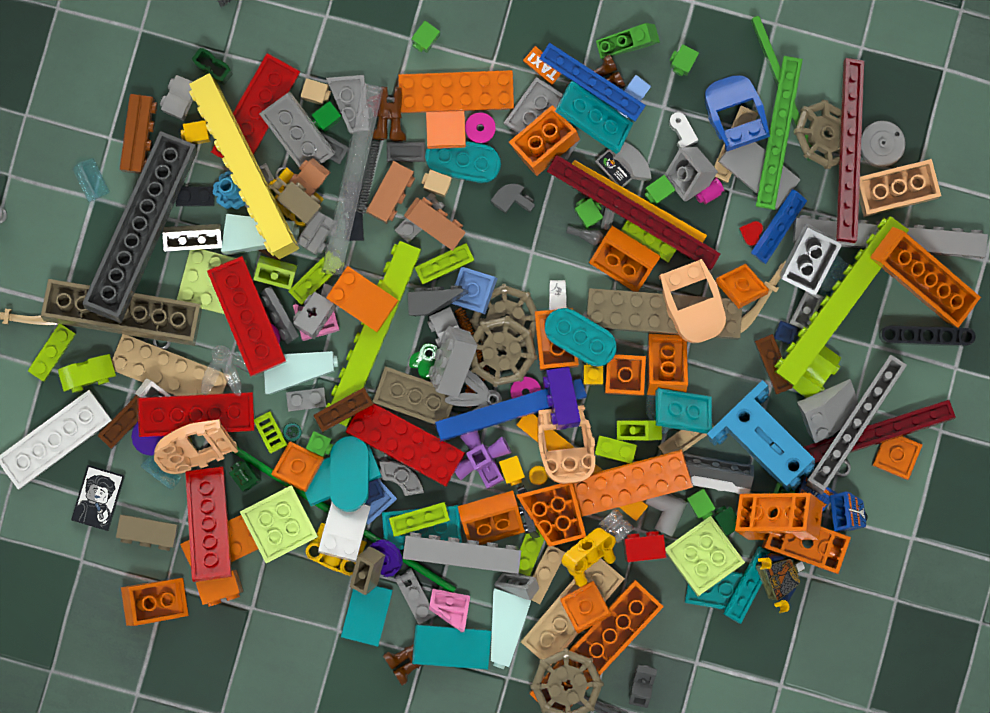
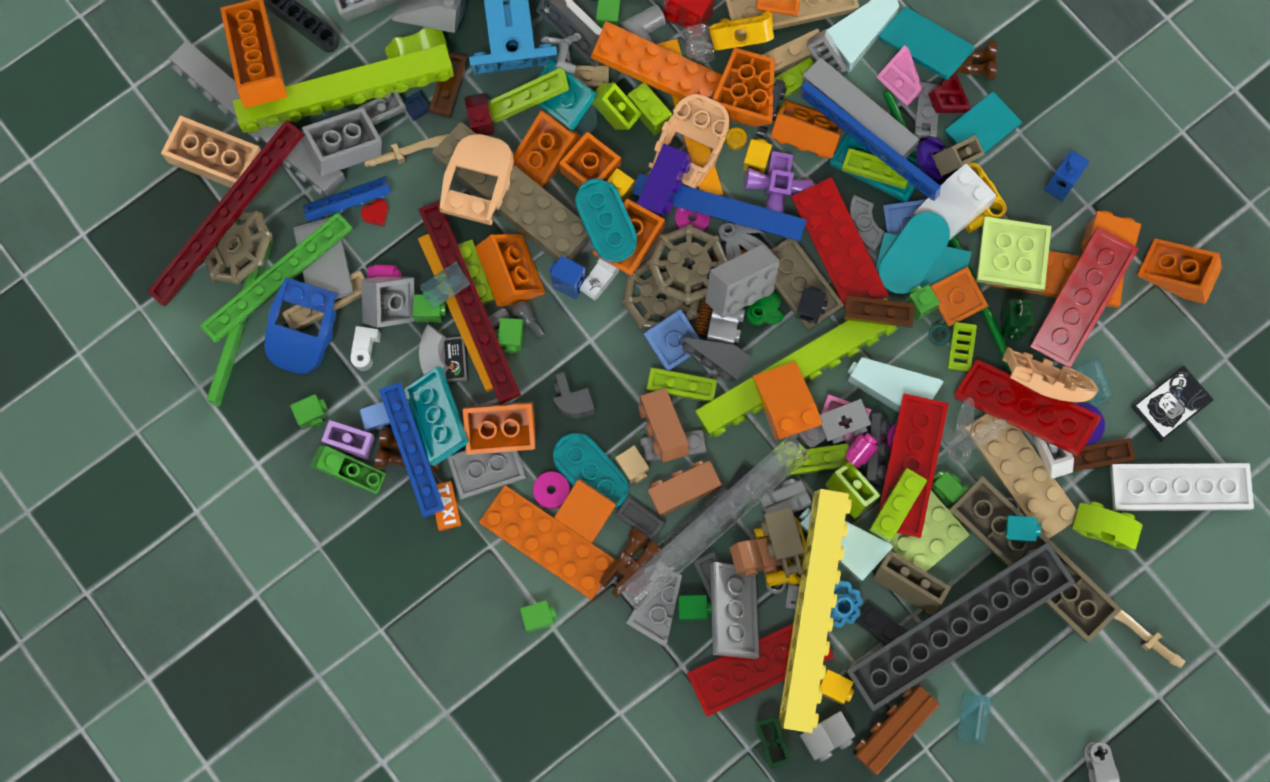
camera: 140 degrees left, 10 degrees down
lime plate [28,324,76,382] -> none
dark tan brick [116,515,179,551] -> none
light grey plate [286,388,327,412] -> none
tan brick [301,78,331,106] -> none
dark blue tile [366,479,385,504] -> none
orange tile [715,264,769,309] -> none
light grey wheel [861,121,906,167] -> none
none -> lavender brick [321,420,377,461]
none -> clear light blue slope [420,262,470,308]
none -> dark red slope [464,93,494,135]
none -> lime plate [487,68,569,123]
none -> light grey piece [541,33,582,74]
none -> blue brick [549,256,586,299]
none -> black brick [795,286,828,324]
none -> blue tile [801,81,941,201]
none -> dark pink brick [845,433,879,468]
none -> lime brick [868,468,927,543]
none -> dark red wing [928,73,971,113]
none -> bright green brick [931,470,970,507]
none -> teal brick [1005,516,1041,542]
none -> blue torso [1044,150,1089,202]

